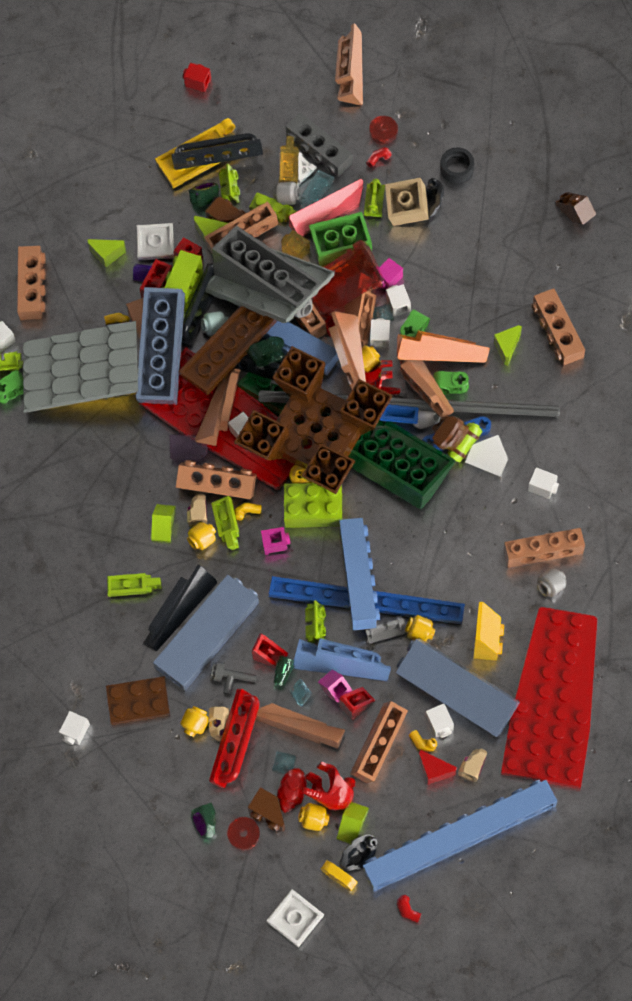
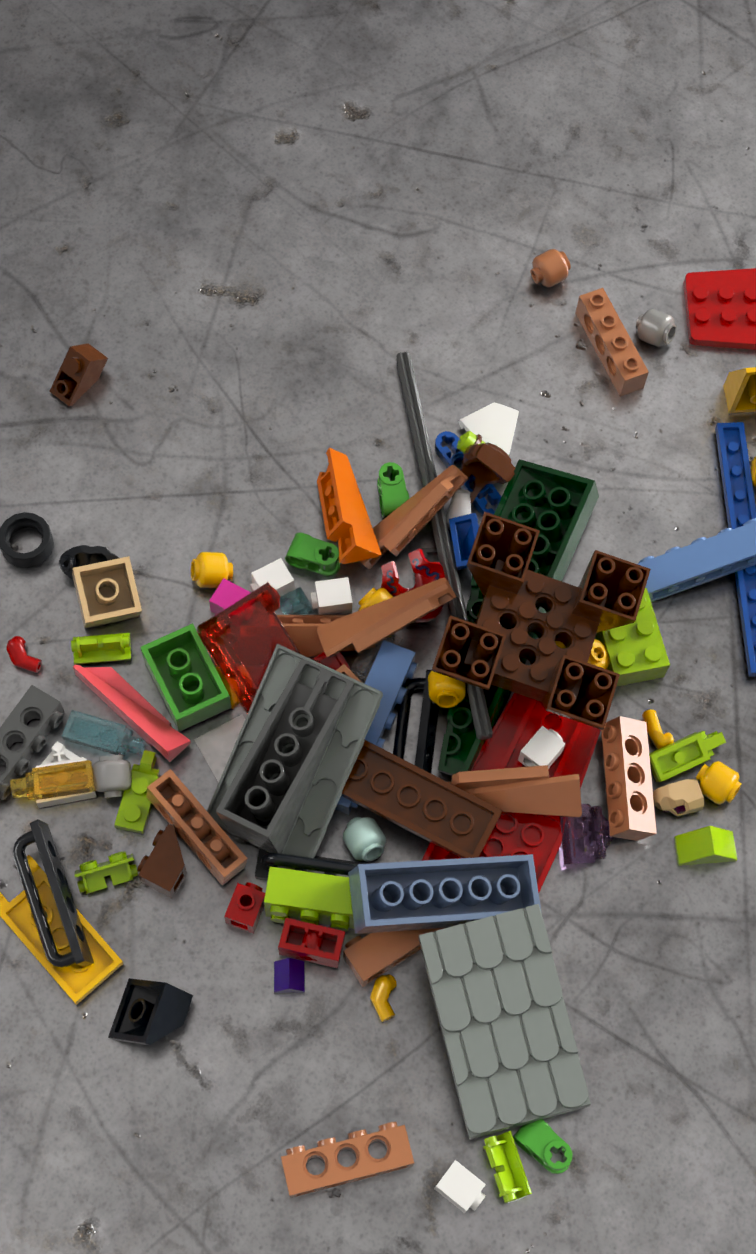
camera: 110 degrees left, 0 degrees up
lime slope [88,239,126,267] -> none
white plate [136,223,174,260] -> none
clear green rock [189,182,220,208] -> none
lime slope [194,216,228,244] -> none
clear green piece [247,336,284,367] -> none
dark pink brick [261,527,290,555] -> none
clear yellow slope [281,230,310,259] -> none
lime slope [494,325,522,366] -> none
white brick [528,467,559,499] -> none
nougat brick [531,288,585,366] -> none
none -> black slope [108,978,193,1045]
none -> yellow head [191,552,233,589]
none -> nougat head [530,249,571,287]

